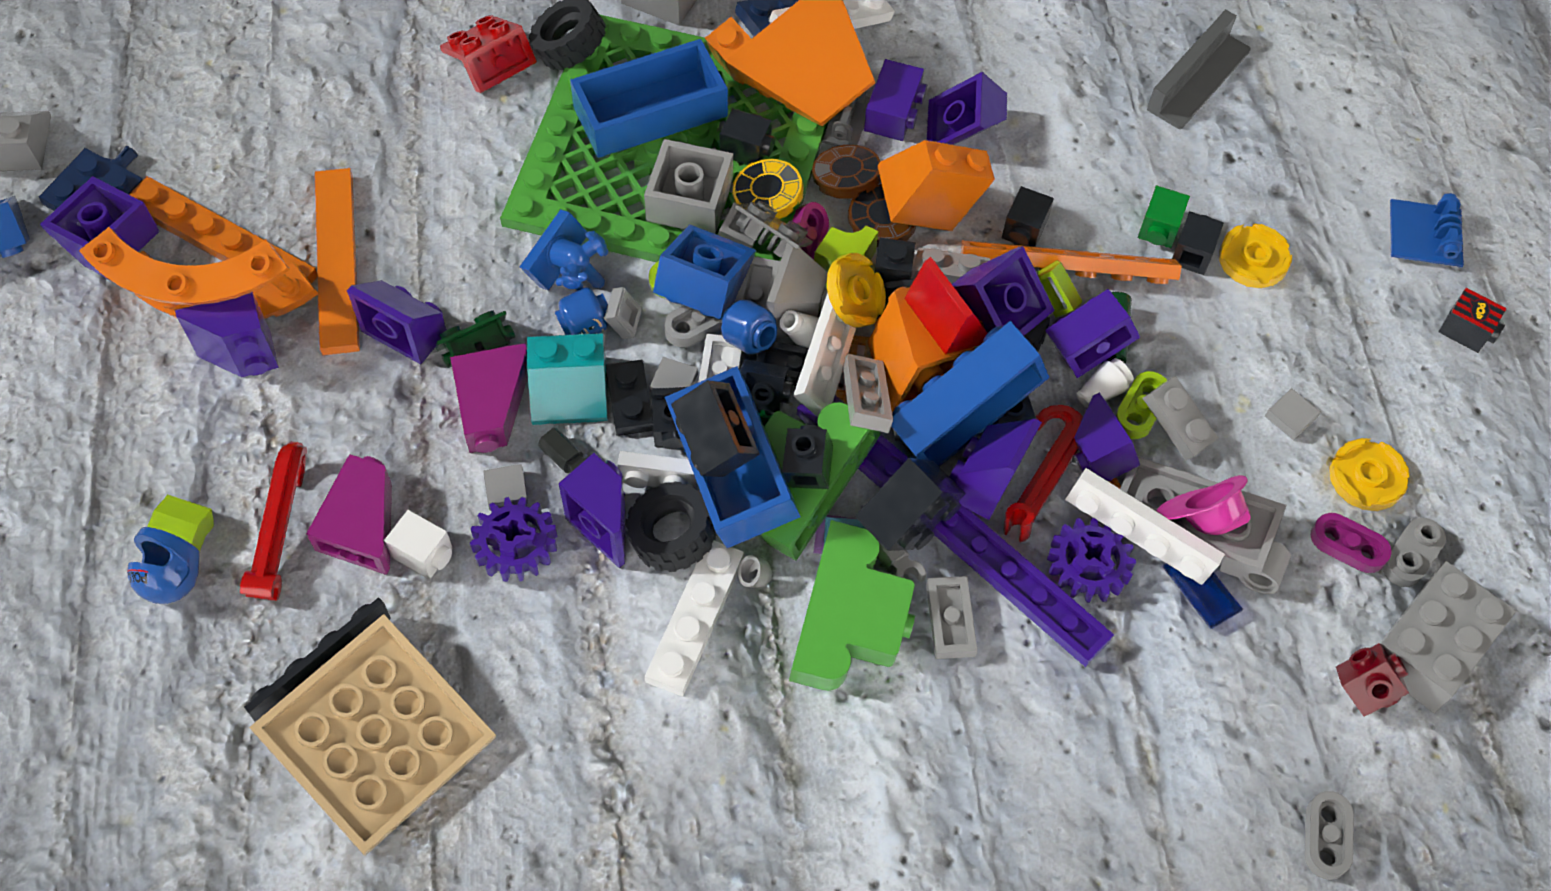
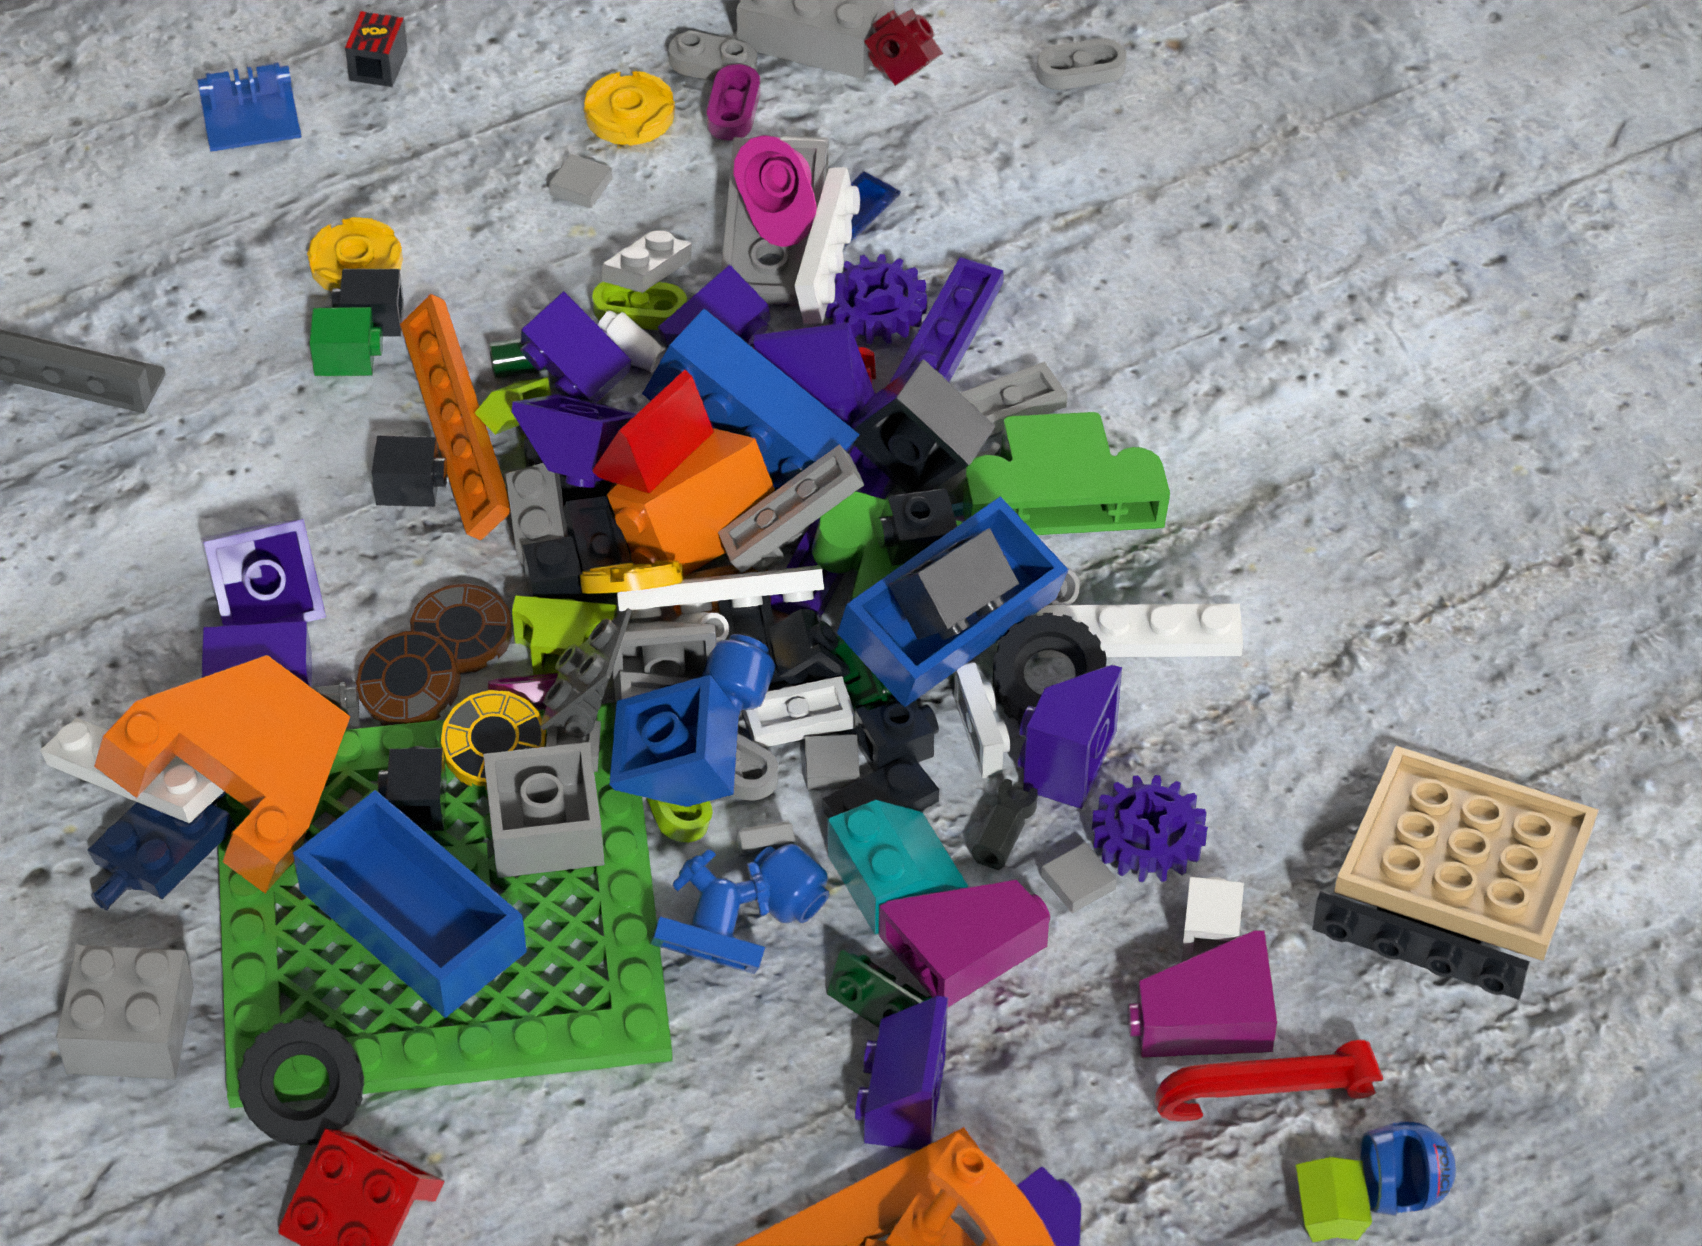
camera: 110 degrees left, 10 degrees down
orange slope [878,140,995,231] -> none

